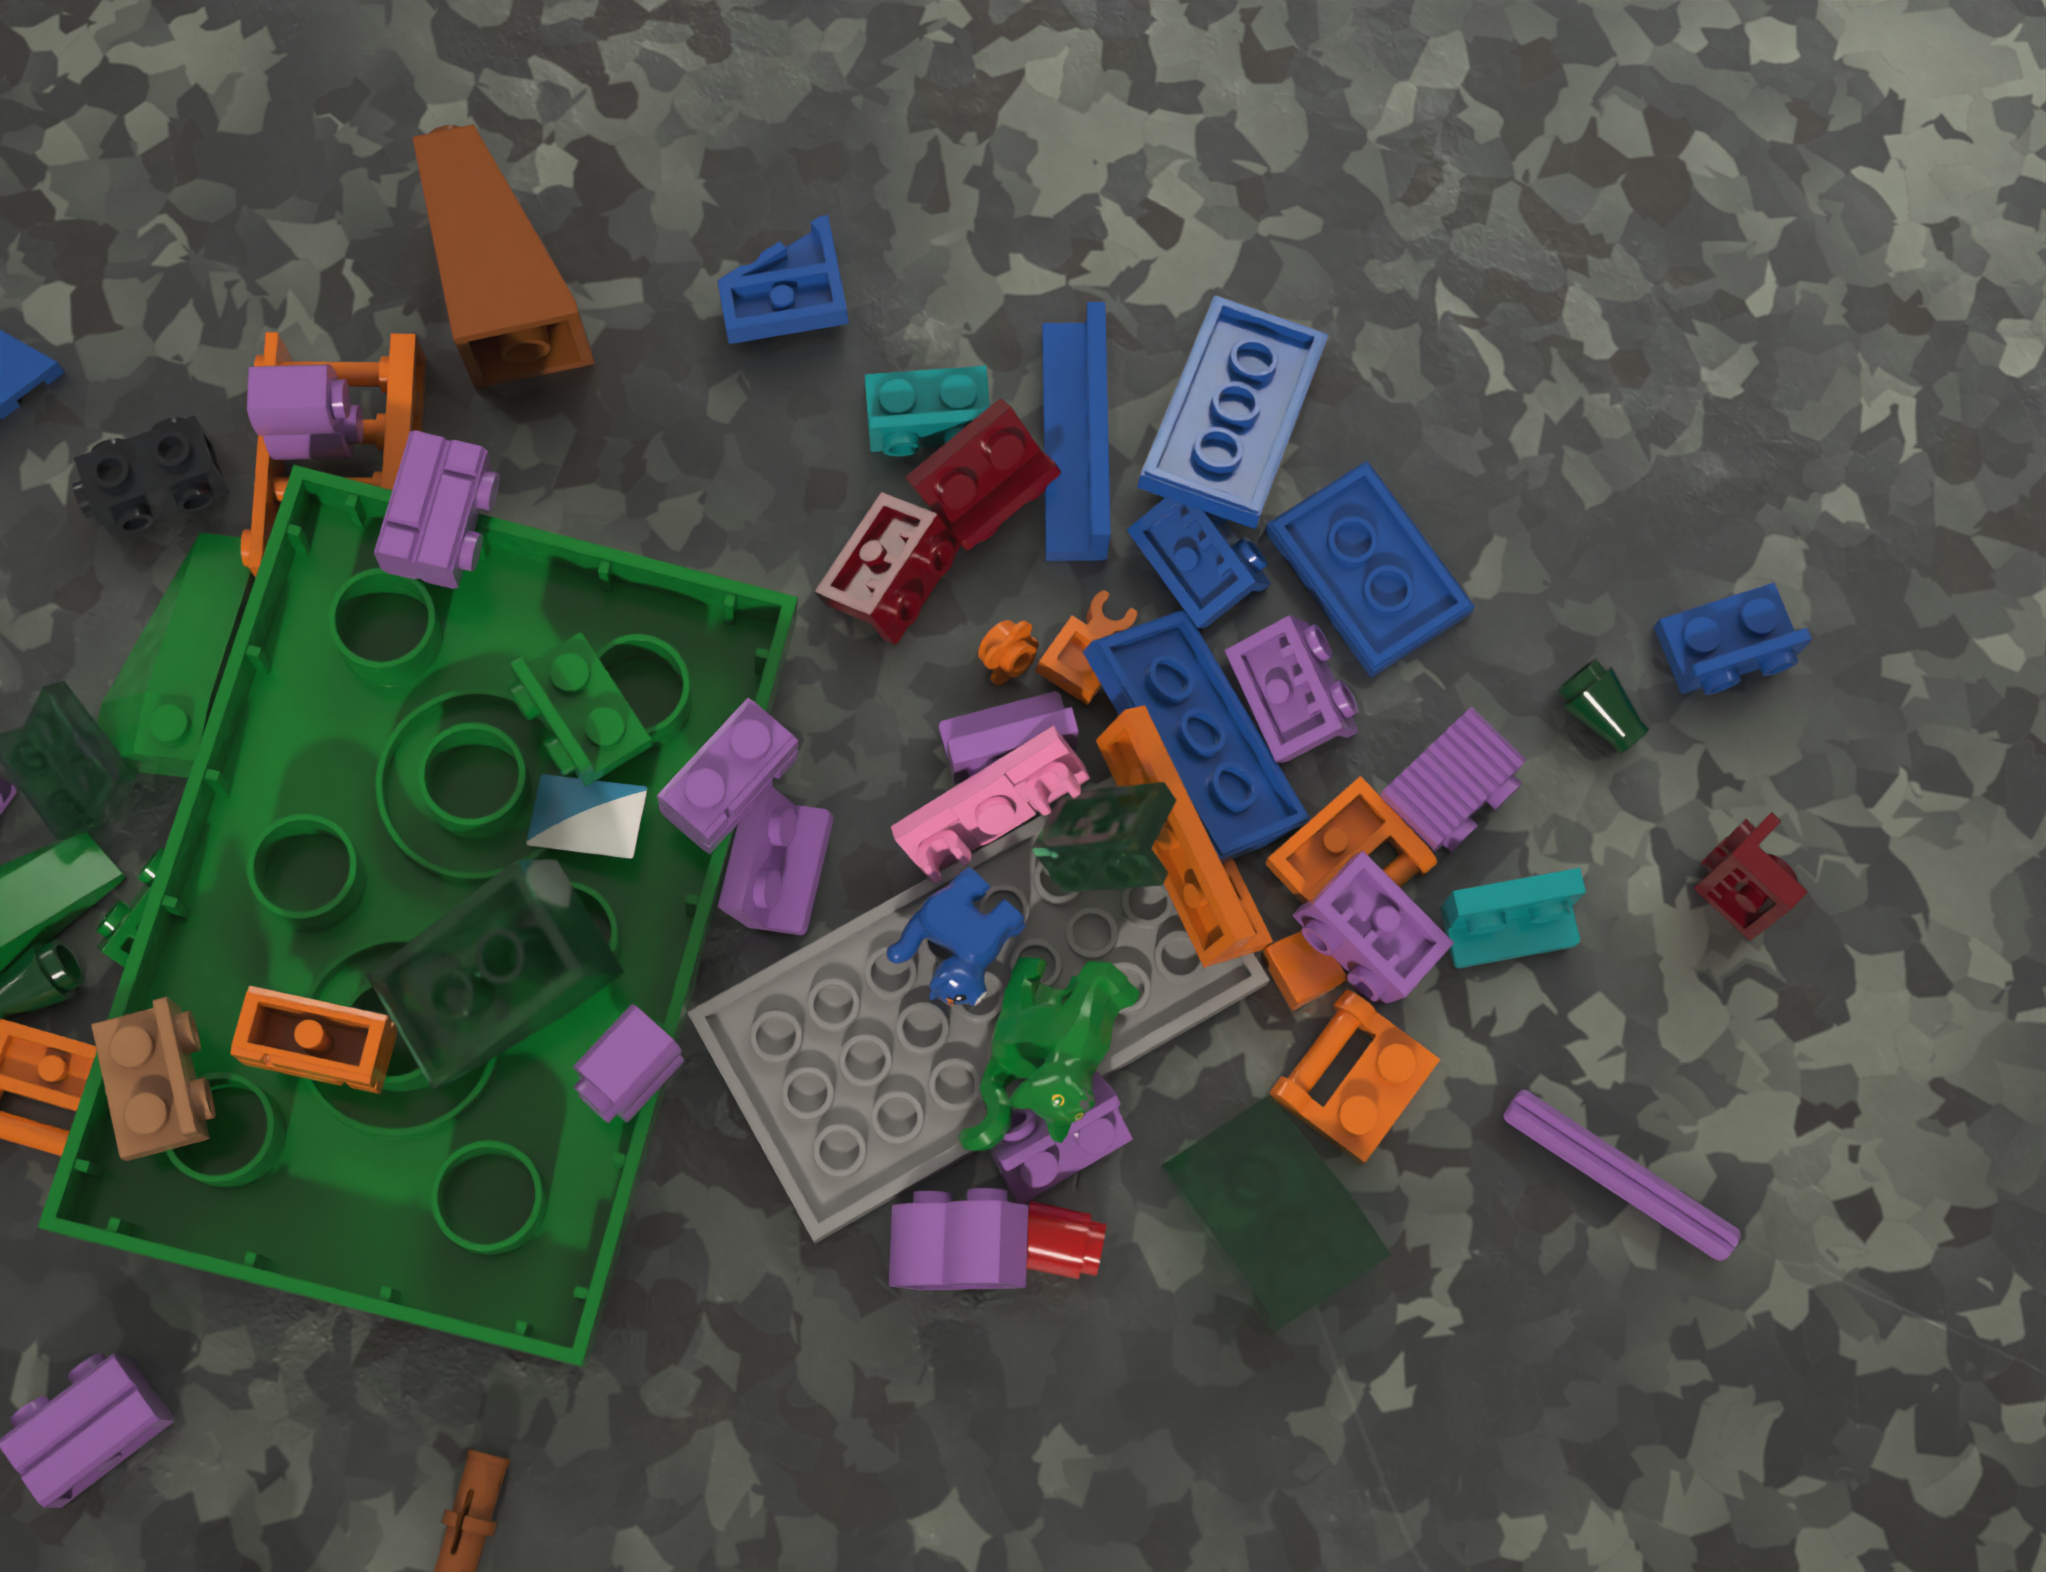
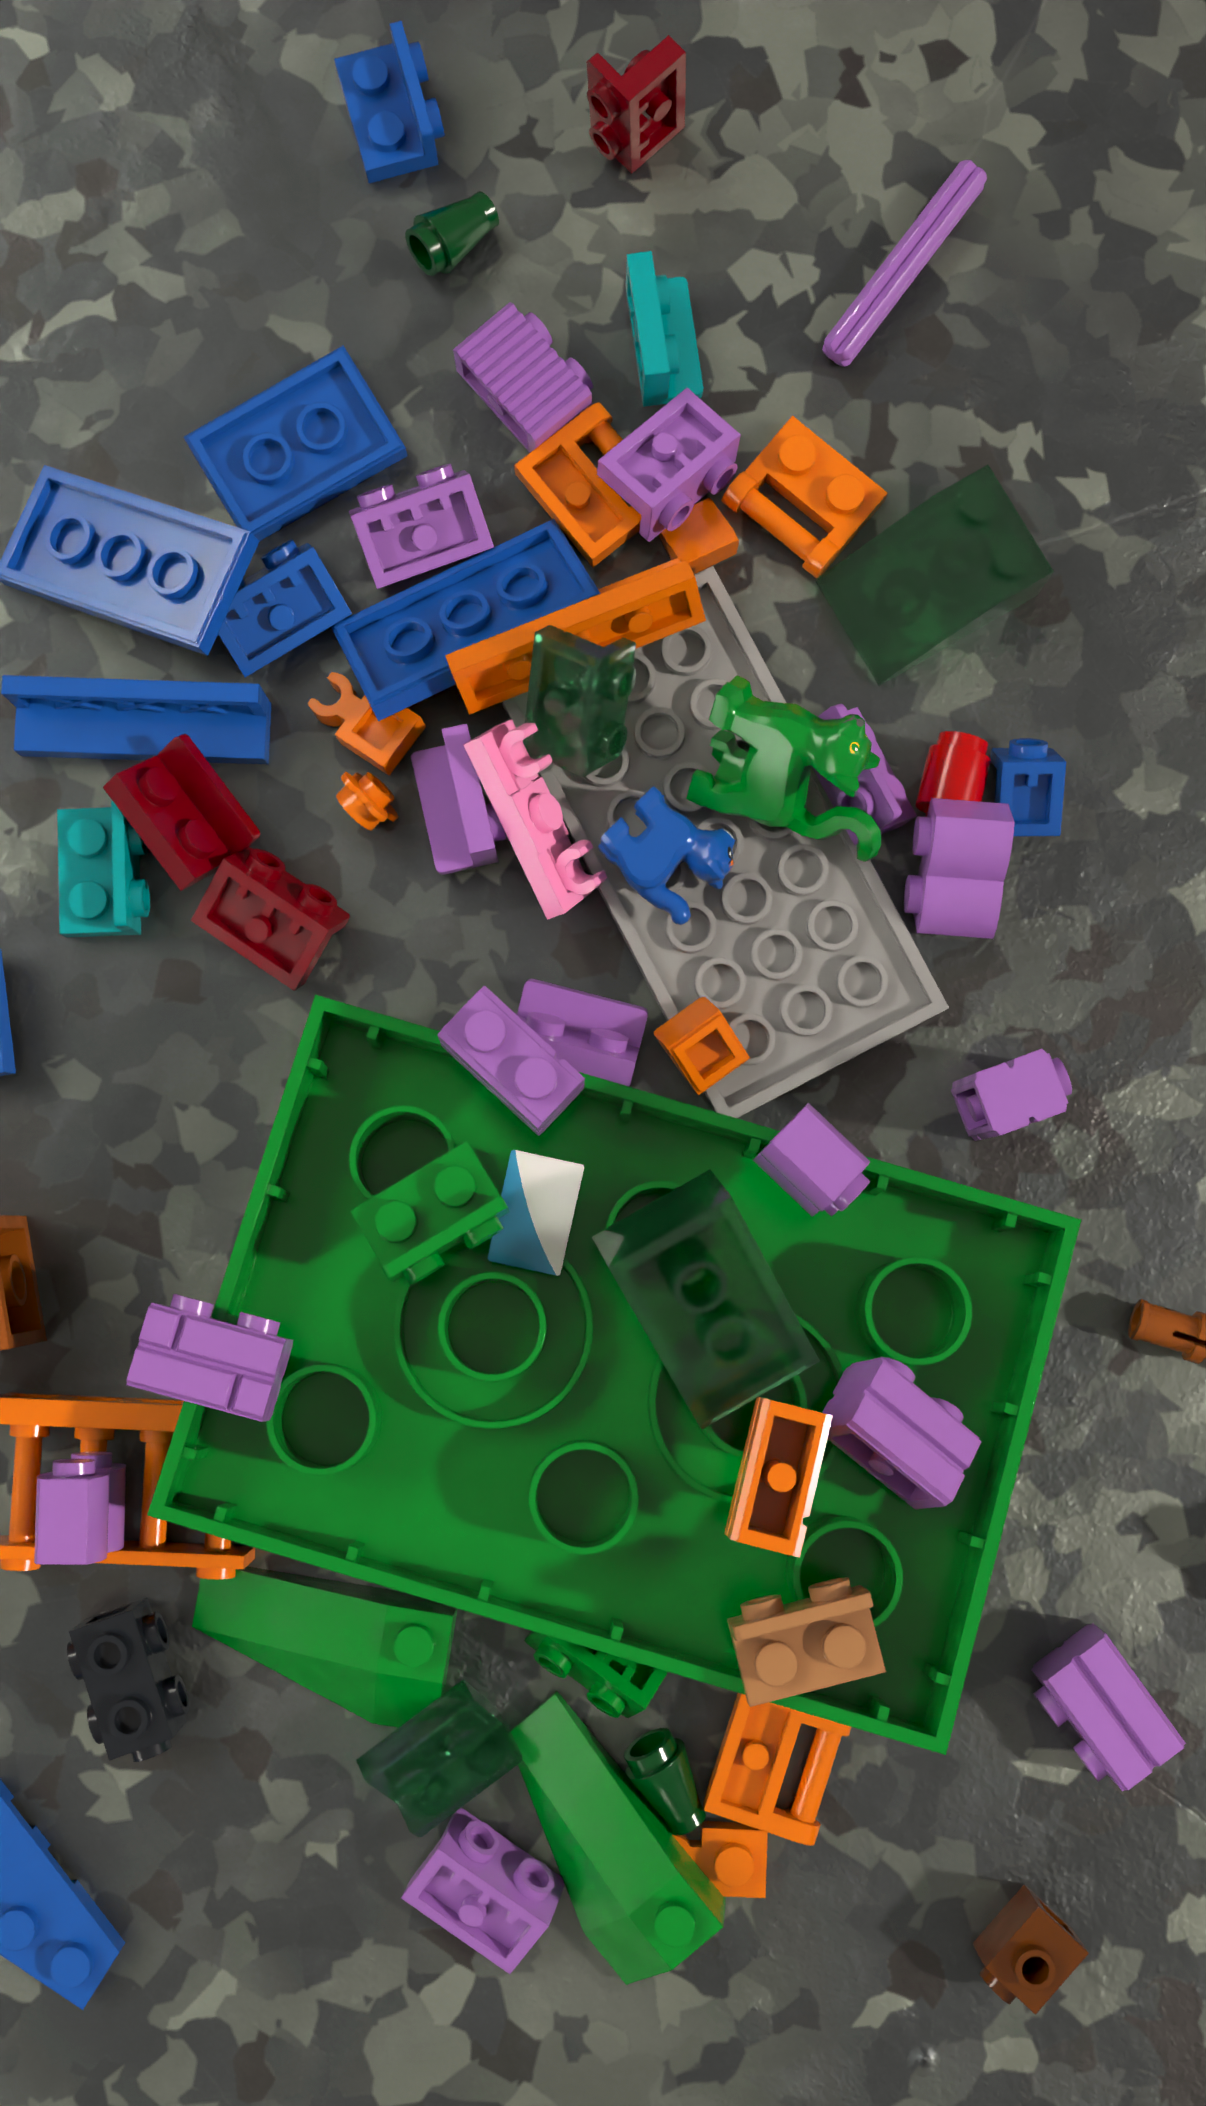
camera: 85 degrees left, 10 degrees up
none -> orange slope [654,997,750,1096]
none -> medium lavender brick [822,1357,982,1509]
none -> medium lavender brick [951,1049,1072,1141]
none -> blue bracket [990,738,1066,836]

